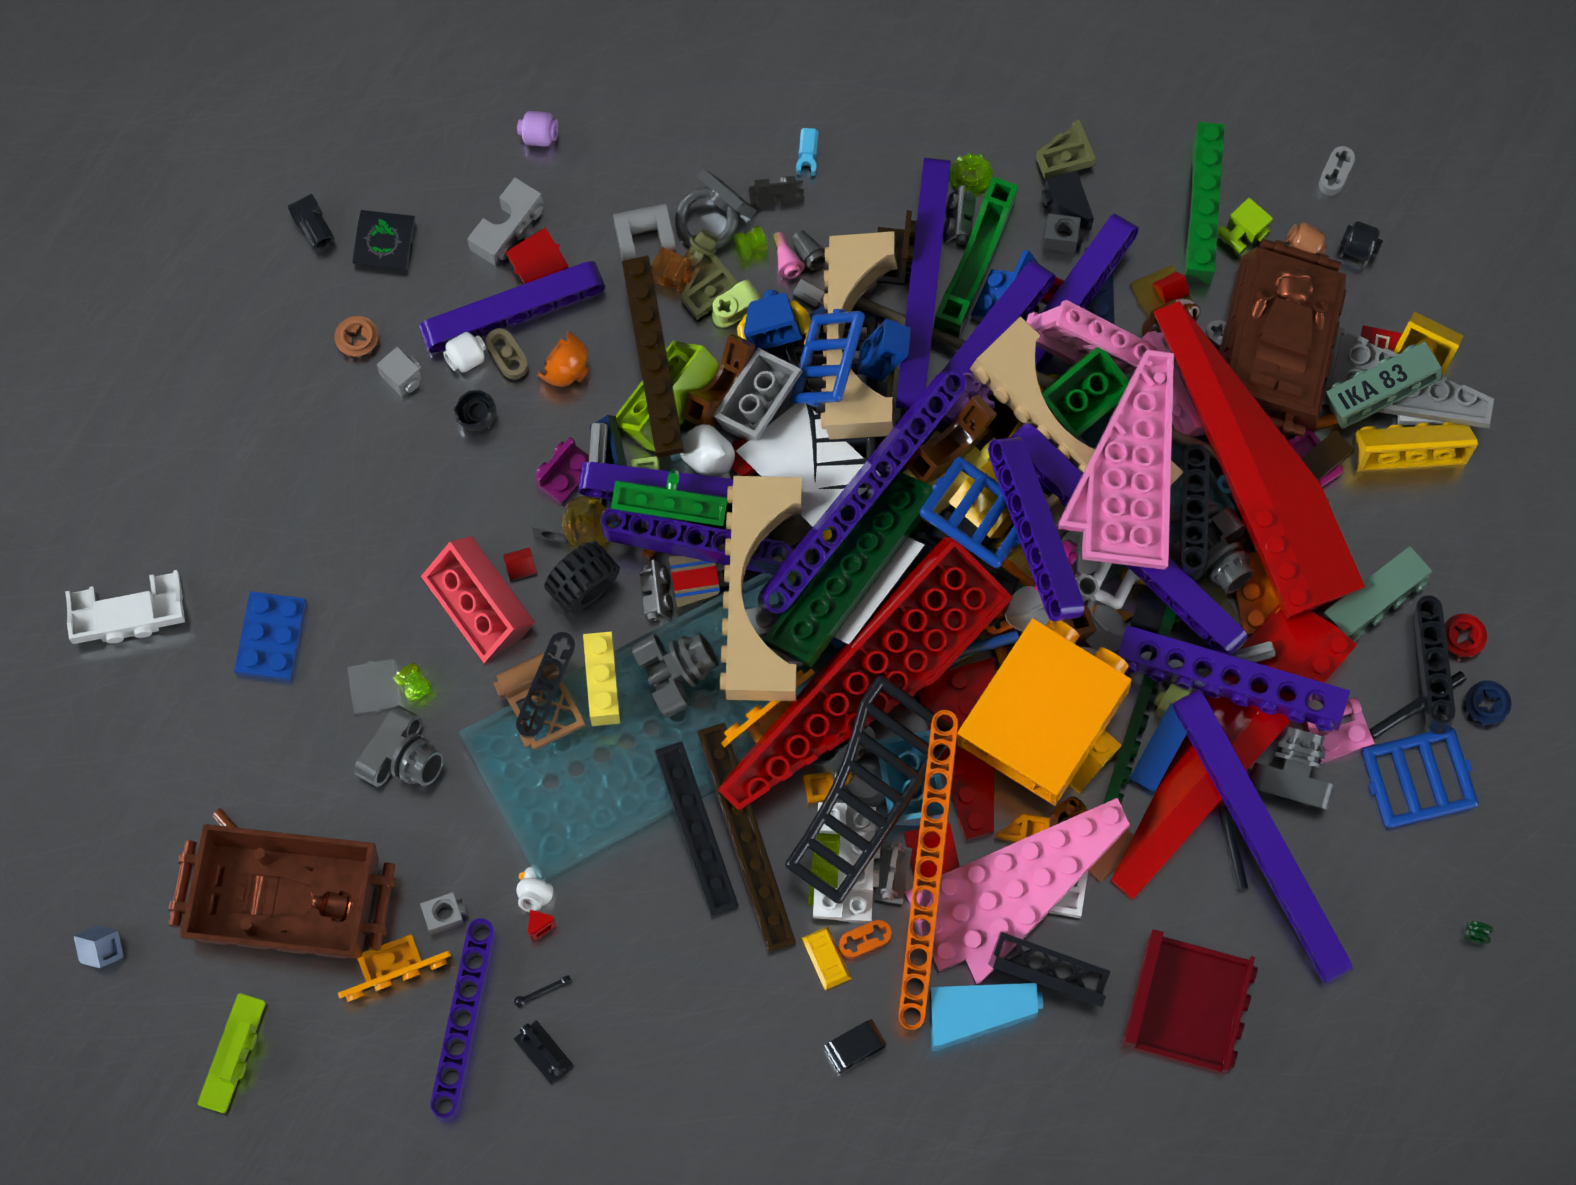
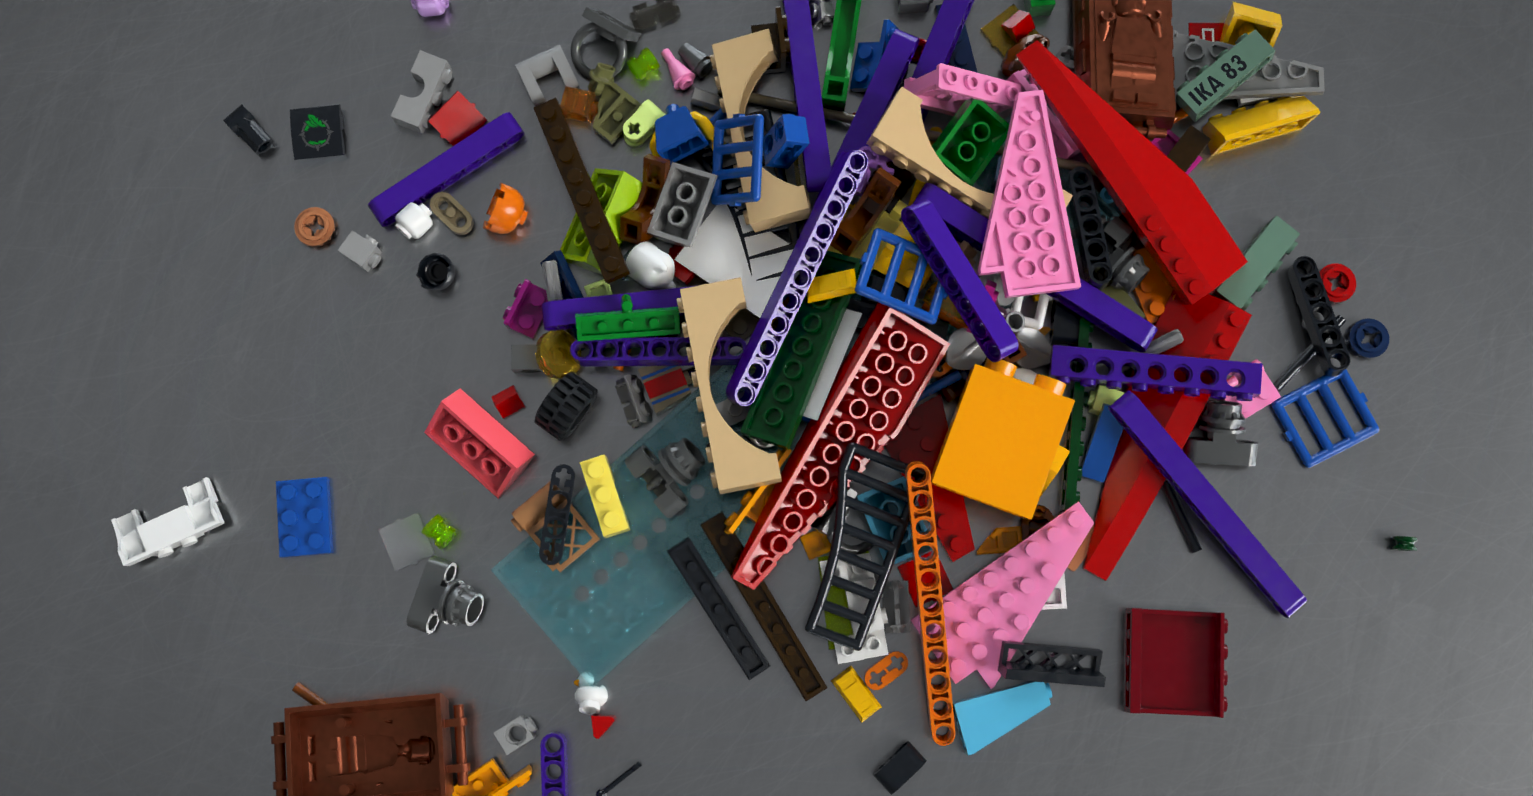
camera: 15 degrees left, 10 degrees up
none -> yellow tile [807,269,856,303]

